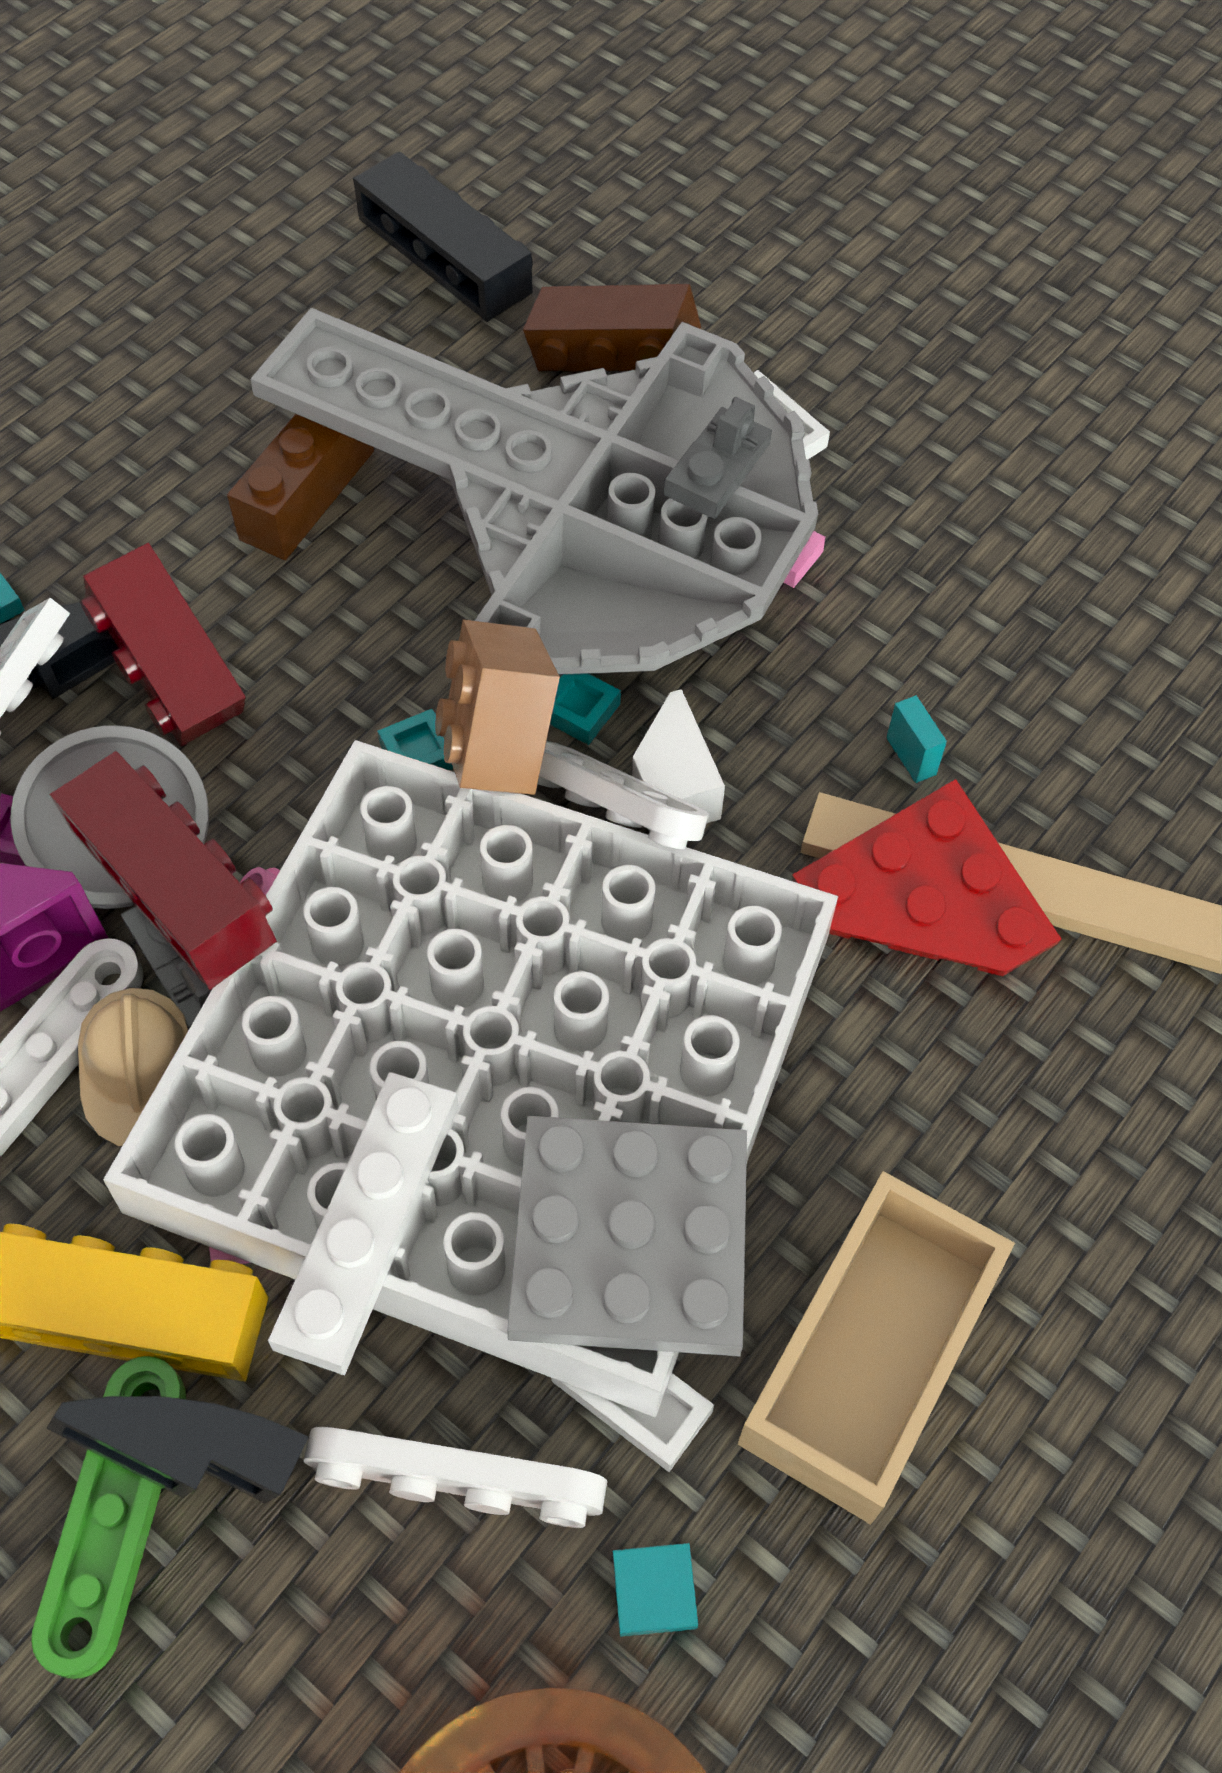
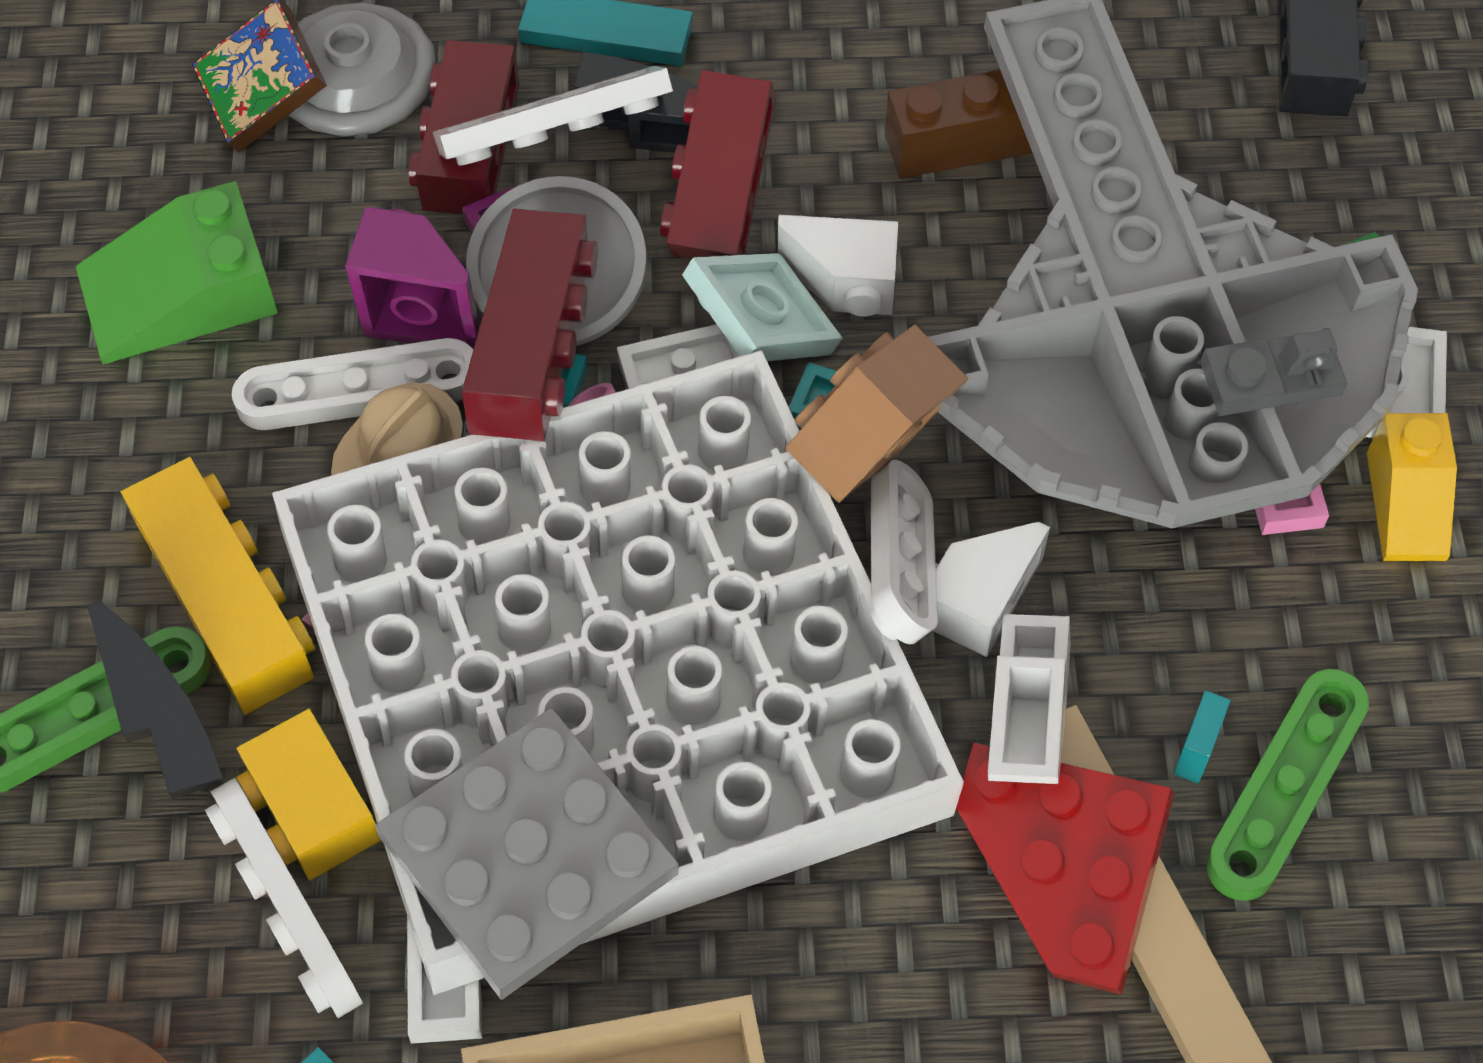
camera: 50 degrees right, 0 degrees up
white plate [268,1072,459,1375] -> none
reddish brown brick [523,284,701,371] -> none
teal tile [550,673,621,745] -> none
none -> yellow brick [236,709,381,881]
none -> white plate [617,324,740,390]
none -> light aqua plate [682,253,843,361]
none -> white slope [778,215,898,316]
none -> white slope [988,614,1071,784]
none -> bright green plate [1206,669,1369,901]
none -> yellow slope [1367,413,1457,561]

